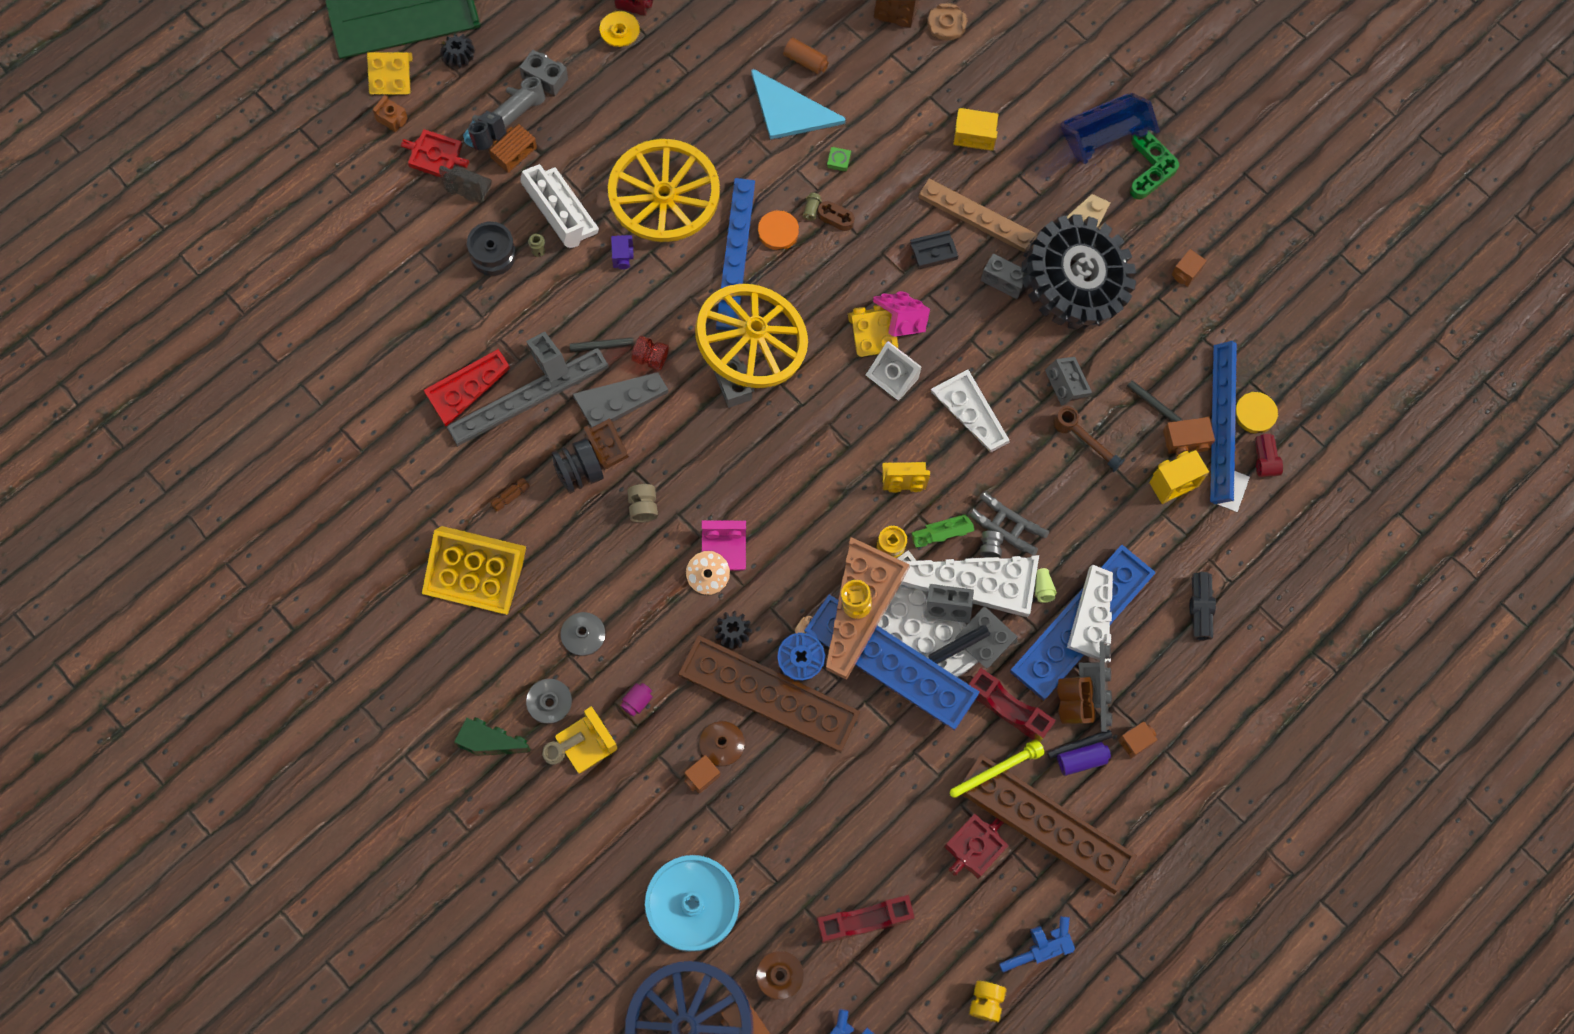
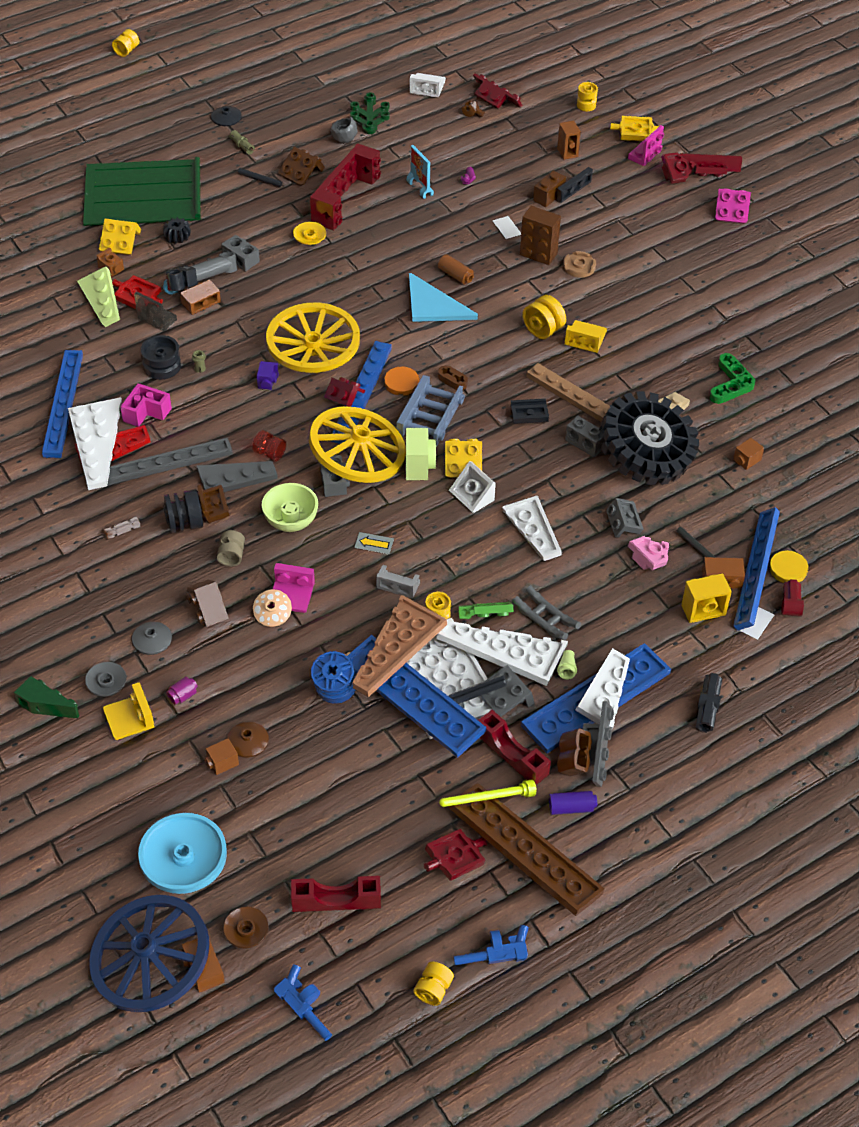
camera: 15 degrees right, 20 degrees down
yellow slope [422,526,526,615] -> none
white brick [520,164,599,248] -> none
dark grey brick [526,332,569,382] -> none
dark tan plate [543,732,585,764] -> none
pearl dark grey bar [570,337,634,352] -> none
reddish brown plate [678,635,861,753] -> none
black gear [714,611,752,649] -> none
olive pin [803,193,822,221] -> none
bright green tile [827,147,851,172] -> none
yellow wheel [841,580,872,619] -> none
dark pink bracket [873,291,930,337] -> none
yellow bracket [882,462,930,493] -> none
dark grey brick [925,584,974,623] -> none
flat silver wheel [980,531,1004,558] -> none
black bar [1047,729,1113,760] -> none
reddish brown piece [1054,406,1125,473] -> none
clear blue windscreen [1060,93,1160,164] -> none
dark orange brick [1118,722,1157,759] -> none
none -> blue plate [42,350,83,458]
none -> white wing [68,397,122,490]
none -> yellowish green wing [77,267,120,327]
none -> dark pink brick [120,383,172,427]
none -> brick [186,579,229,627]
none -> yellowish green piece [262,483,318,532]
none -> dark red bracket [324,377,365,407]
none -> light grey sticker [354,532,394,554]
none -> light grey hinge [377,565,420,598]
none -> sand blue fence [397,375,465,447]
none -> yellowish green piece [406,428,436,480]
none -> yellow wheel [522,294,566,339]
none -> bright pink plate [628,536,669,570]

